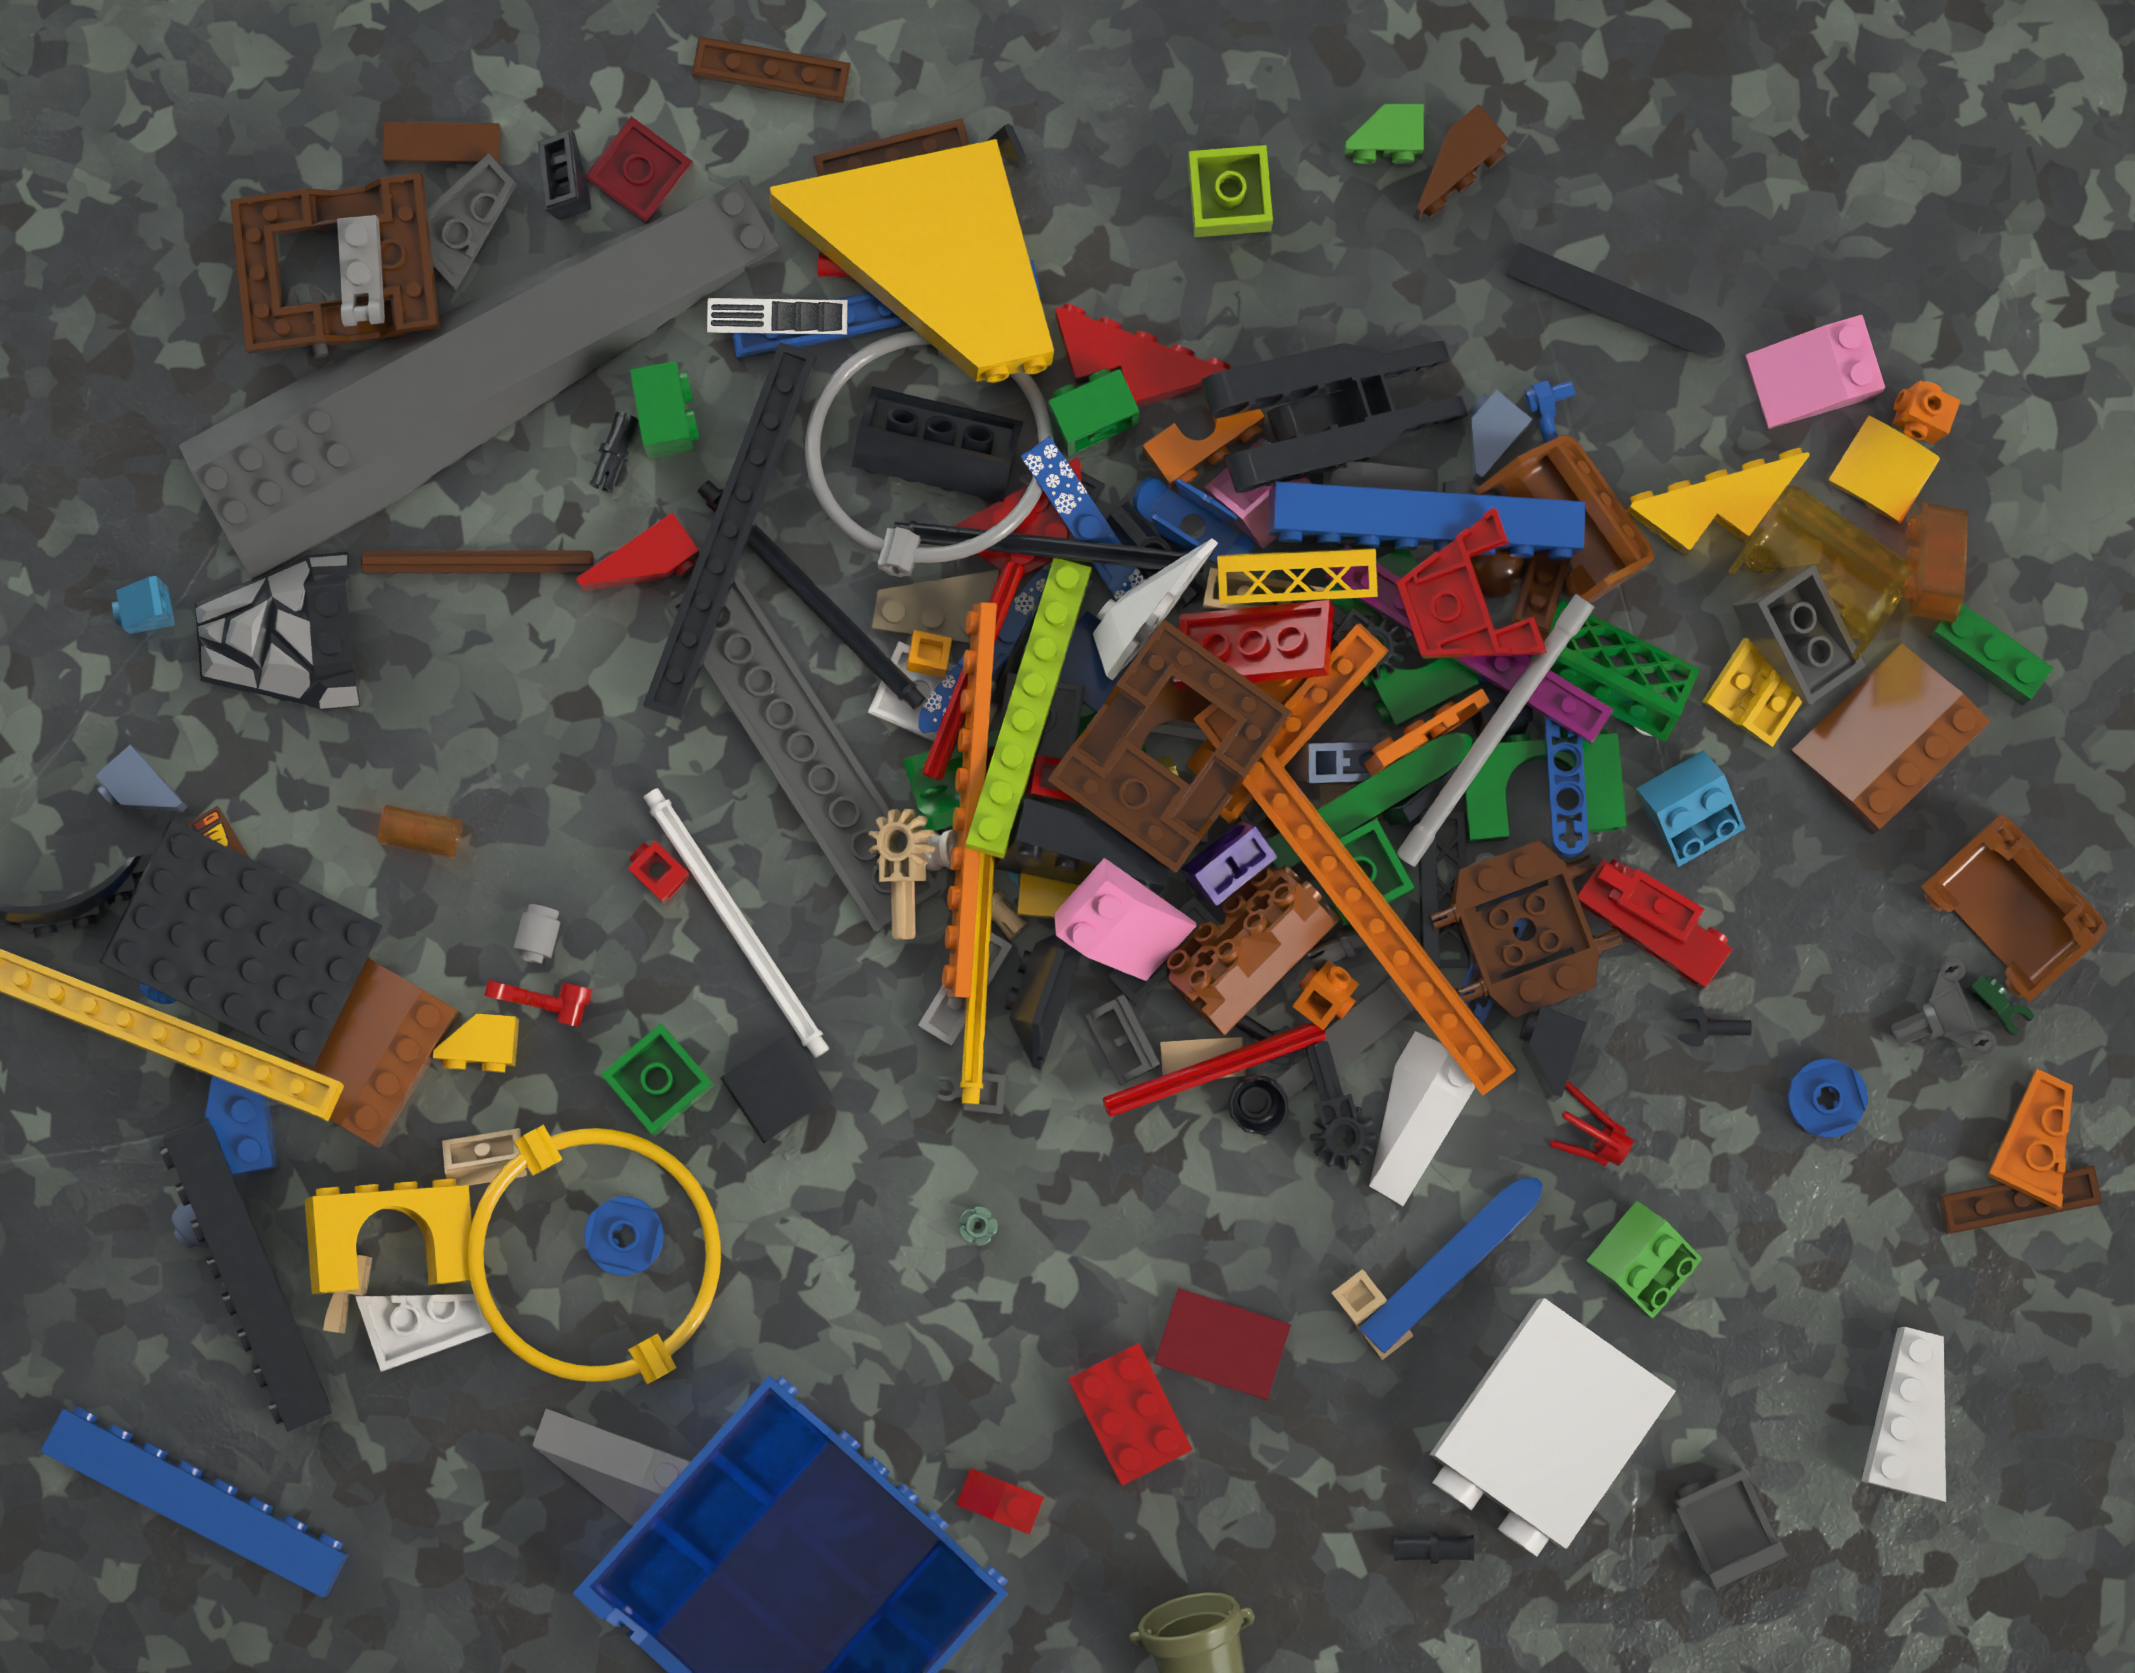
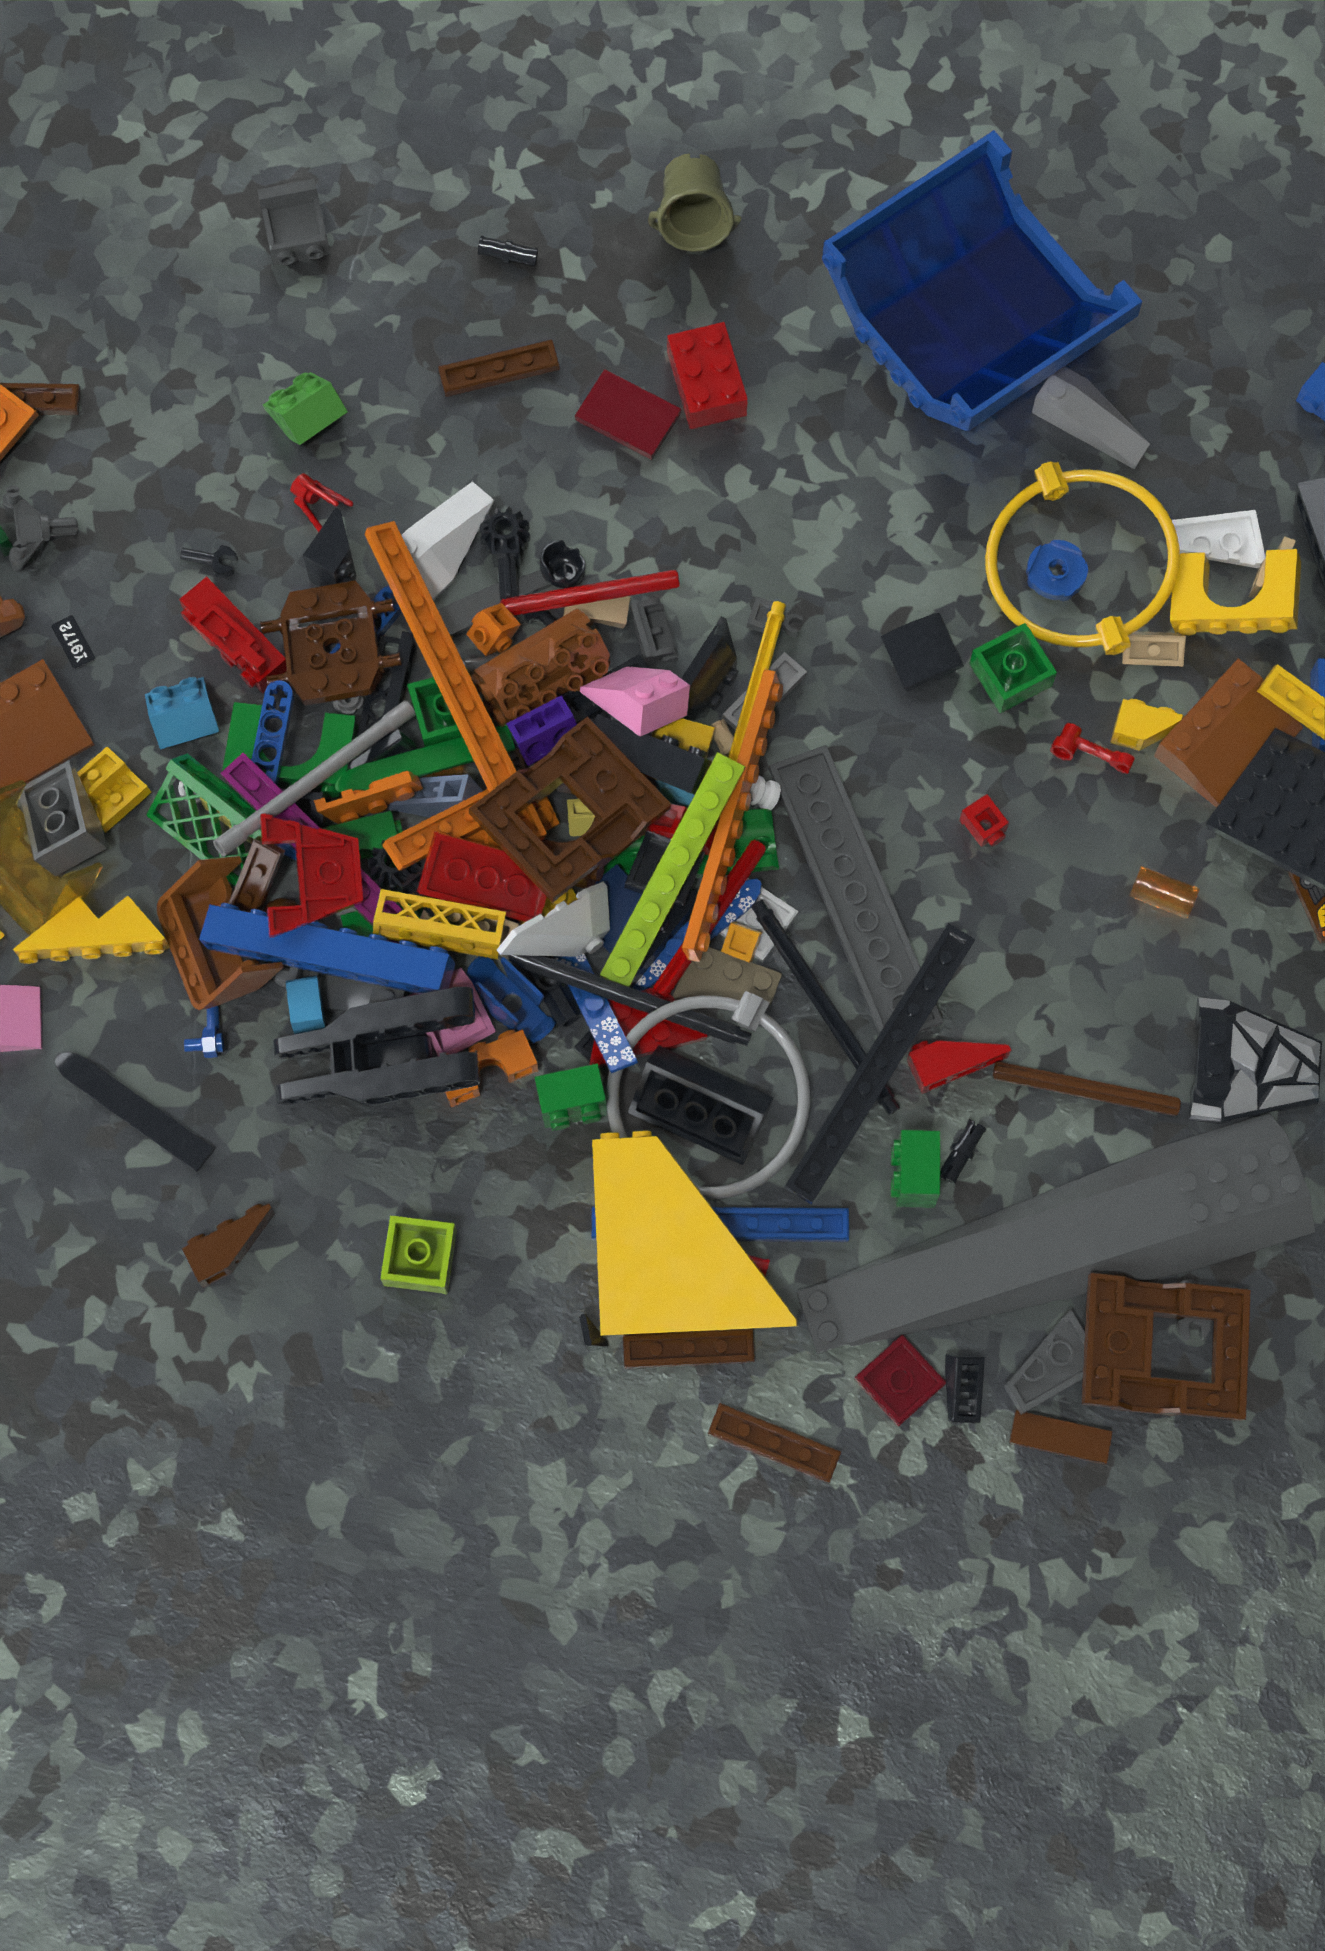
camera: 165 degrees left, 10 degrees down
light grey plate [337,215,385,327] -> none
light grey brick [513,904,561,964] -> none
white piece [643,788,829,1058] -> none
sticker [707,298,848,334] -> none
tan gear [868,809,936,940] -> none
red slope [956,1468,1044,1535] -> none
sand green plate [959,1207,998,1246] -> none
red slope [1055,304,1231,408] -> none
tan slope [1332,1269,1413,1360] -> none
bright green slope [1344,104,1424,164] -> none
blue piece [1359,1178,1543,1354] -> none
white brick [1429,1298,1676,1557] -> none
sand blue slope [1468,389,1532,484] -> none
blue plate [1787,1059,1868,1138] -> none
white wedge [1861,1327,1946,1502] -> none
none -> black sticker [51,615,95,669]
none -> dark azure slope [286,976,327,1034]
none -> reddish brown tile [438,340,560,397]

